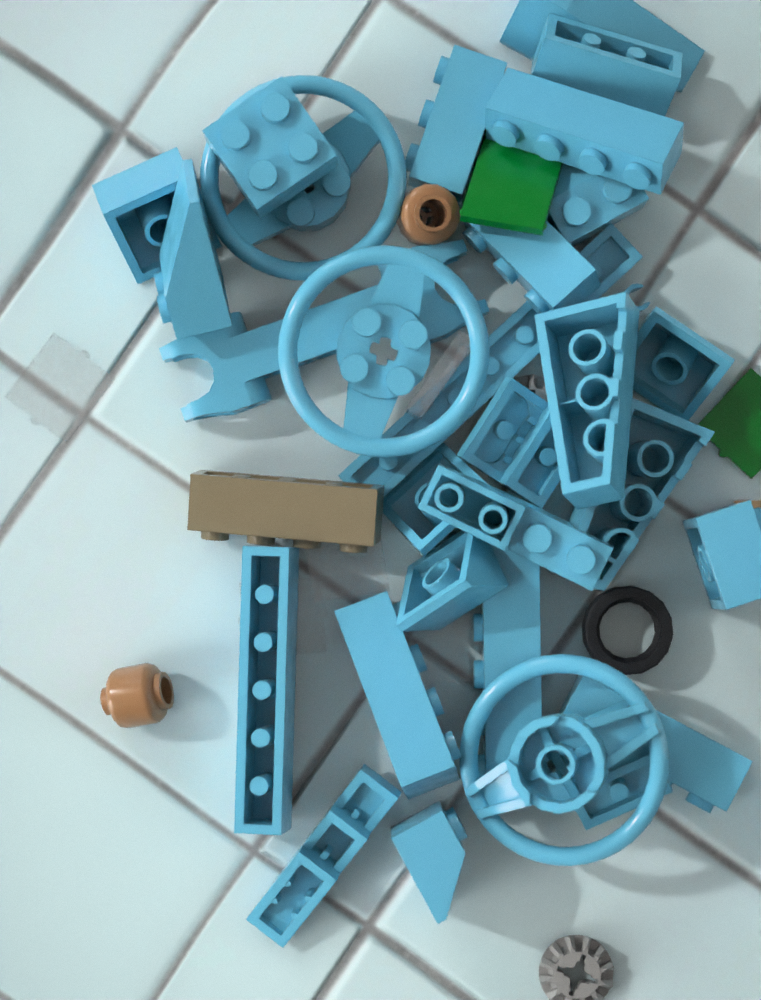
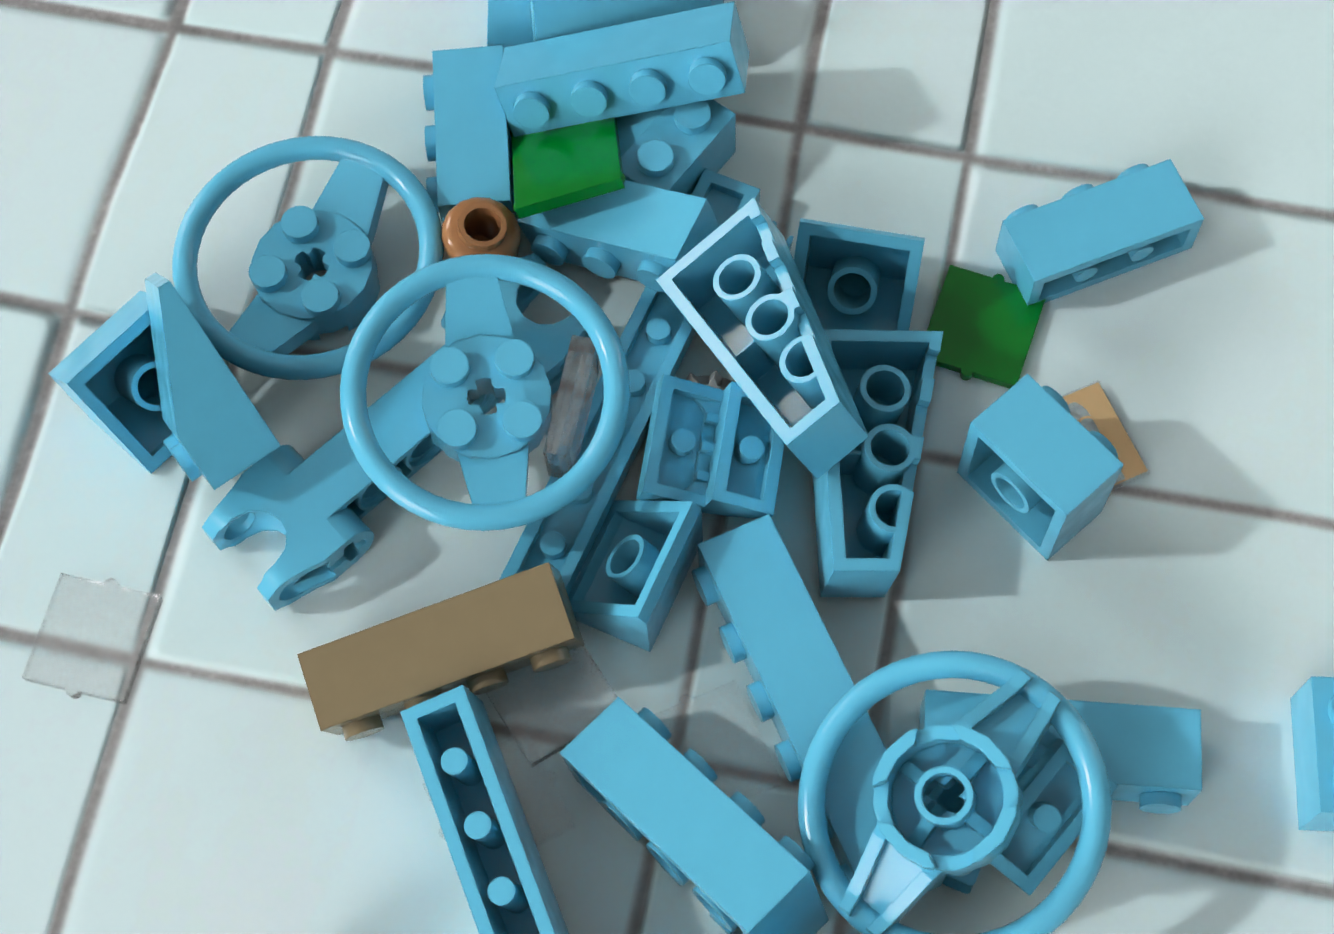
camera: 15 degrees left, 20 degrees down
medium azure brick [202,76,338,219] -> none
medium azure slope [396,530,509,632] -> none
medium azure slope [418,464,614,591] -> none
black tyre [581,586,673,675] -> none

